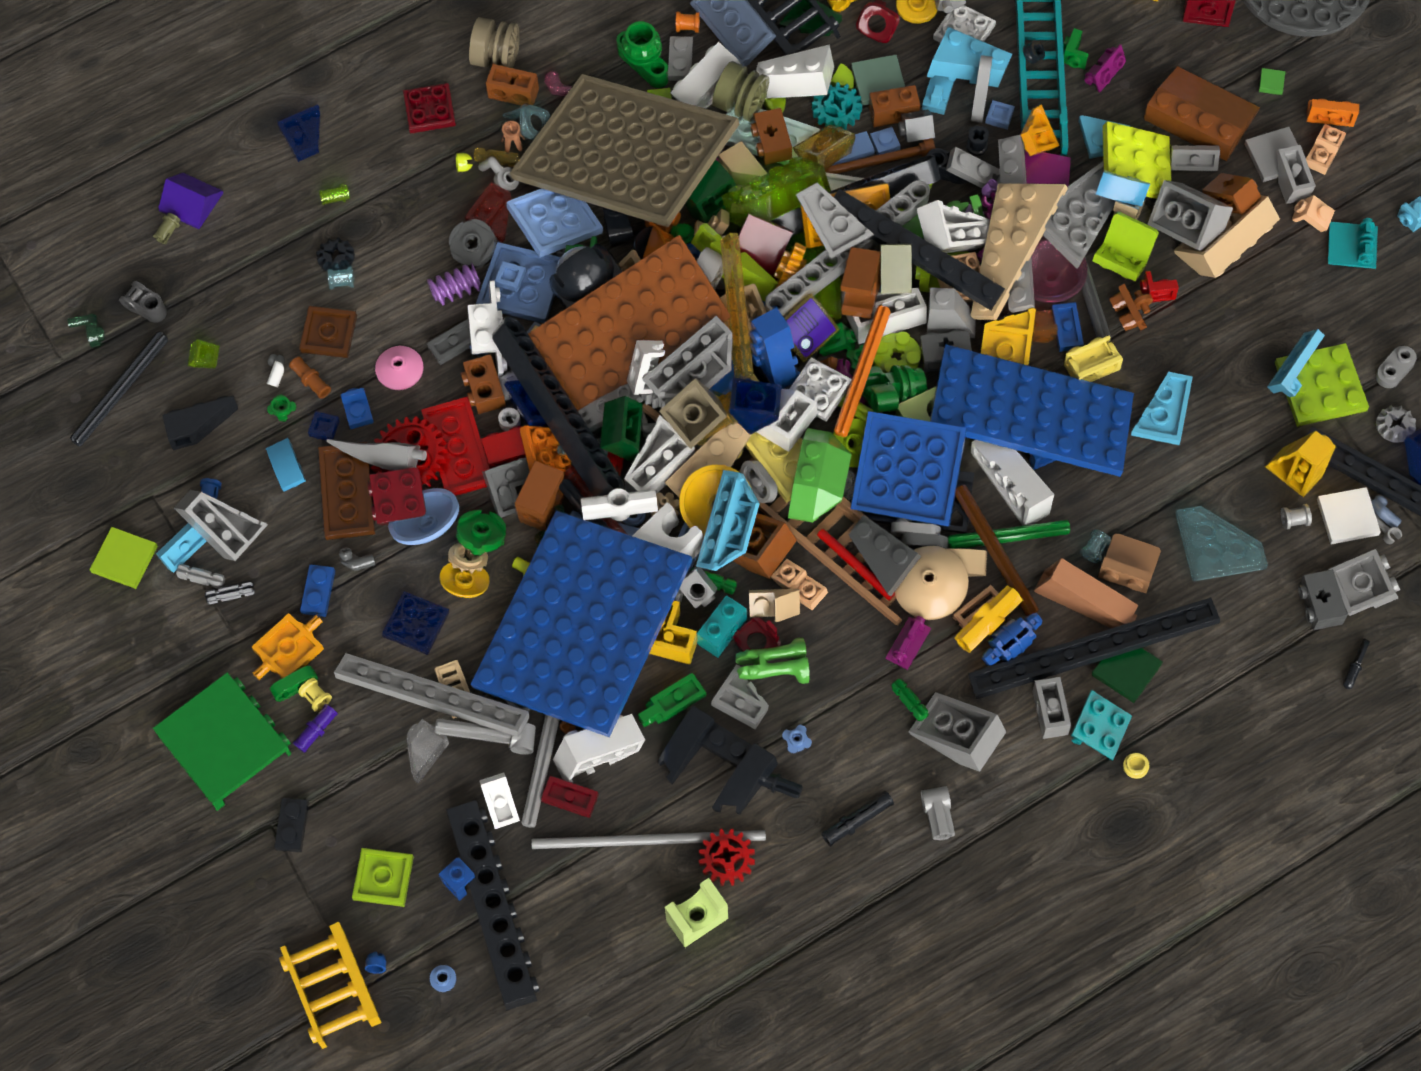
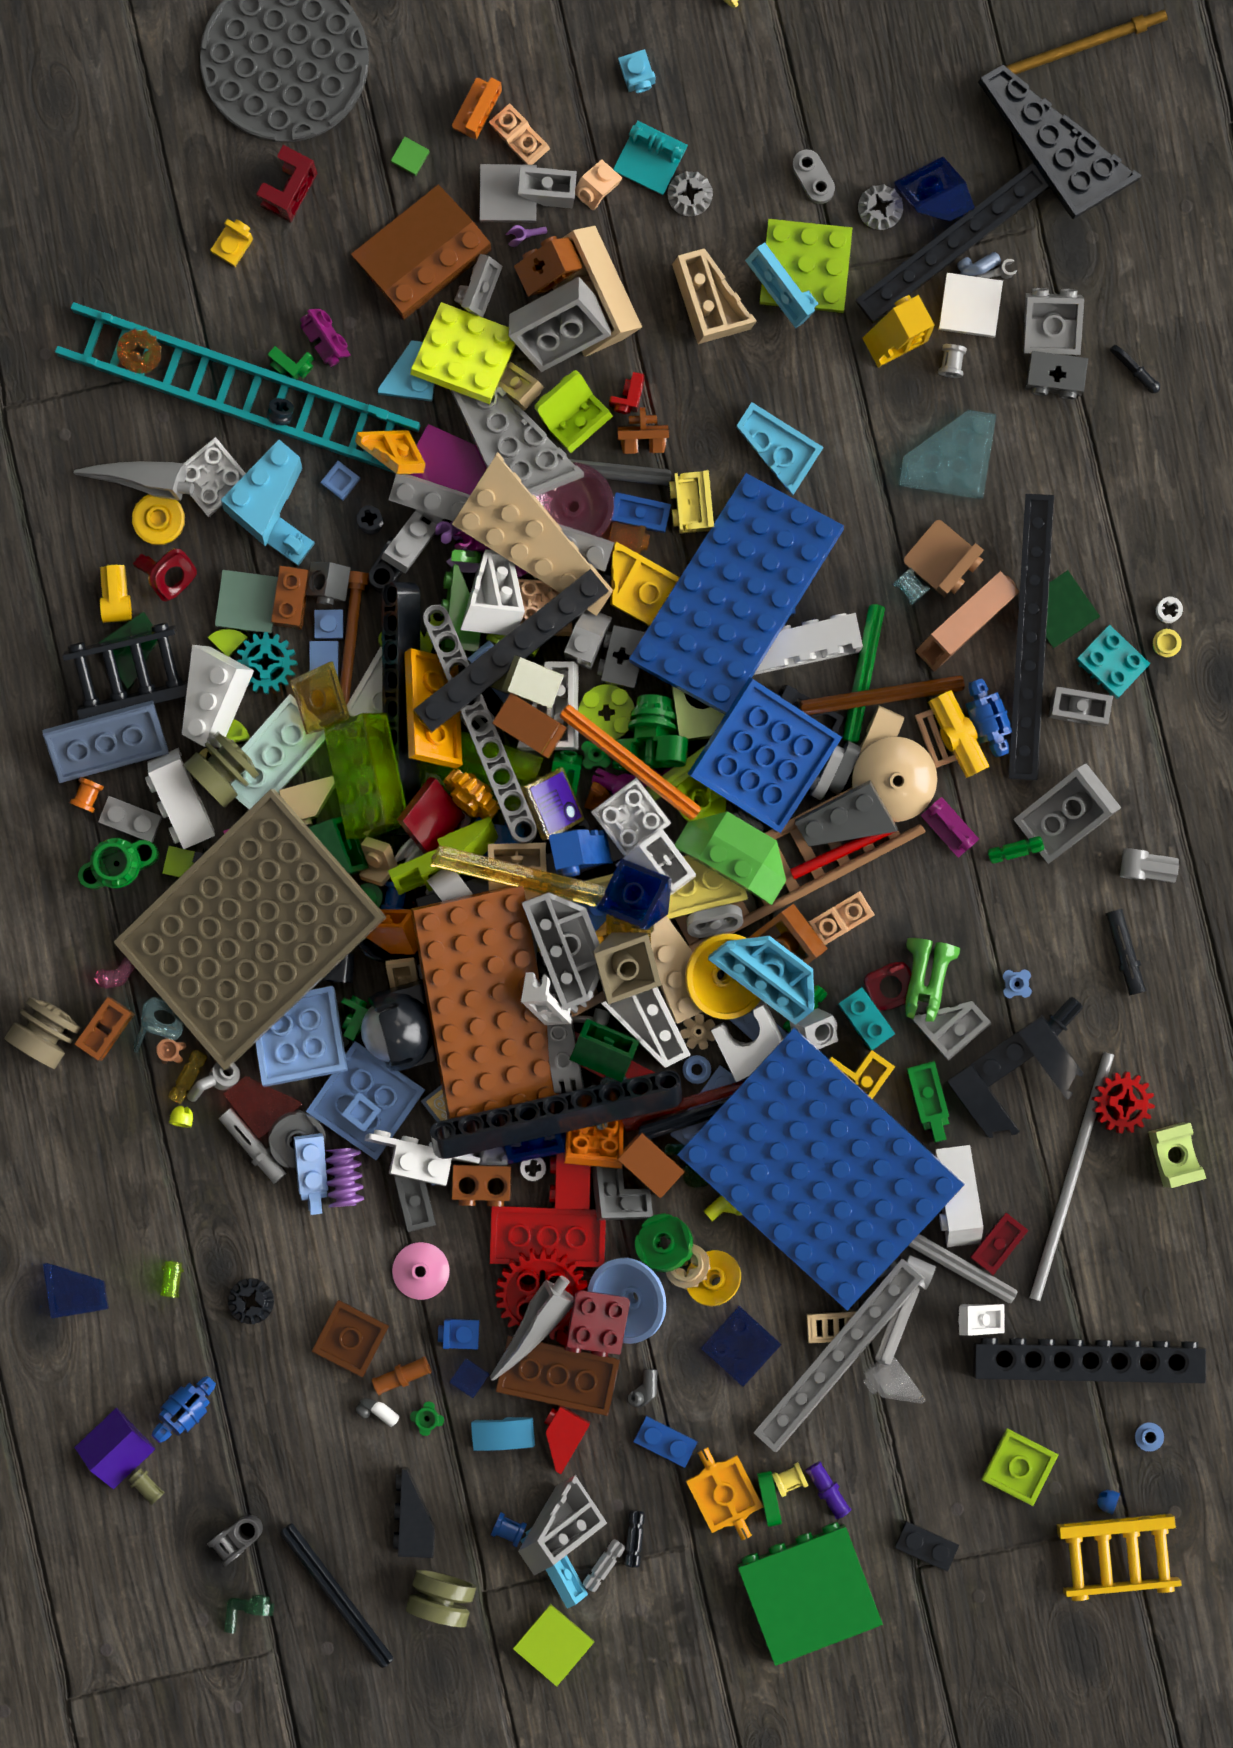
camera: 75 degrees left, 20 degrees up
clear neon green slope [188,339,220,369] -> none
clear light blue bush [328,266,355,290] -> none
dark red tile [403,83,456,134] -> none
blue bracket [439,858,475,901] -> none
white piece [581,488,658,521] -> none
tan slope [749,589,800,622] -> none
dark orange brick [750,108,792,165] -> none
light grey wing [796,183,874,259] -> none
light grey beam [971,55,993,123] -> none
slope [1096,170,1150,206] -> none
none -> blue piece [151,1376,216,1443]
none -> light grey pin [219,1108,287,1184]
none -> light blue hinge [294,1133,328,1215]
none -> olive wheel [405,1570,477,1627]
none -> medium lavender hand [506,225,547,247]
none -> red slope [544,1406,590,1474]
none -> light grey gear [668,171,713,216]
none -> tan wedge [672,248,757,344]
none -> white bush [1156,597,1183,623]

